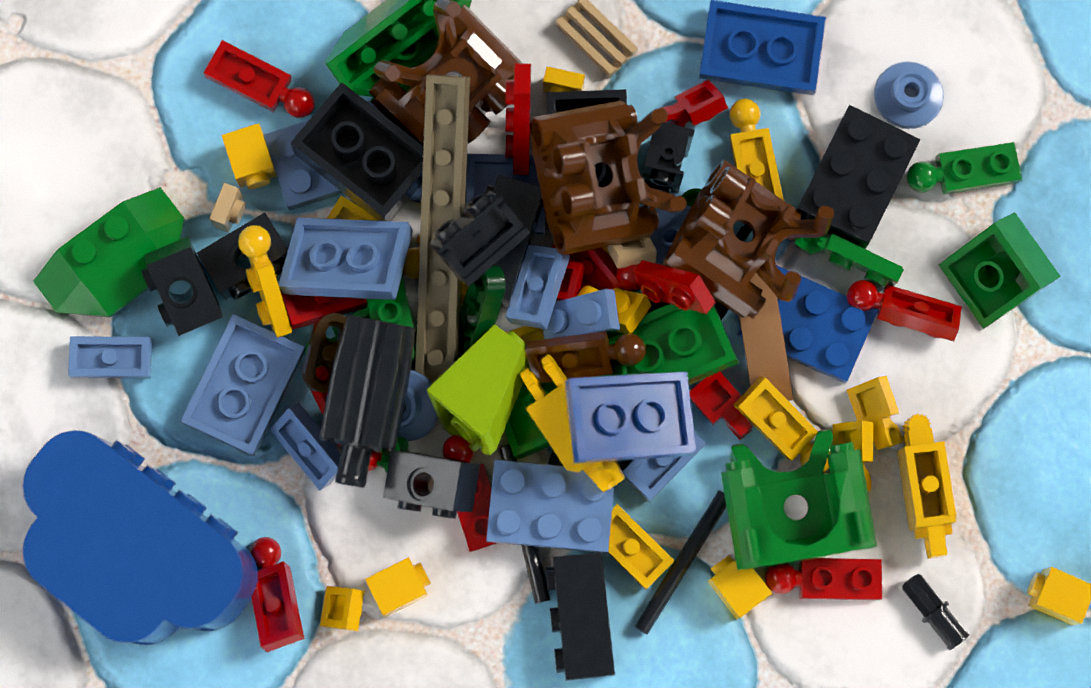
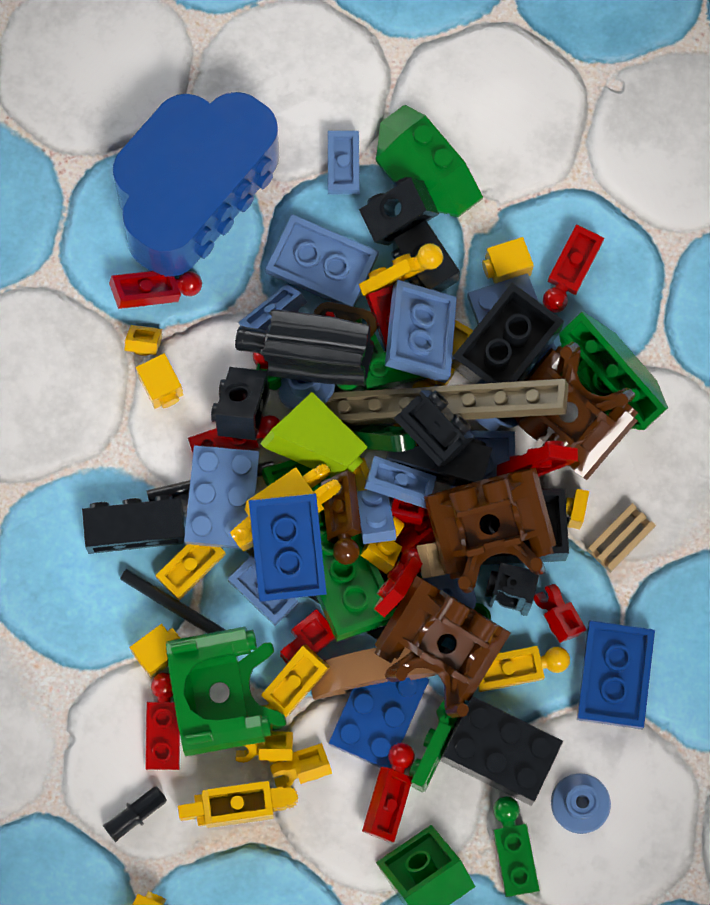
camera: 90 degrees right, 5 degrees down
tan plate [209,183,246,233] -> none

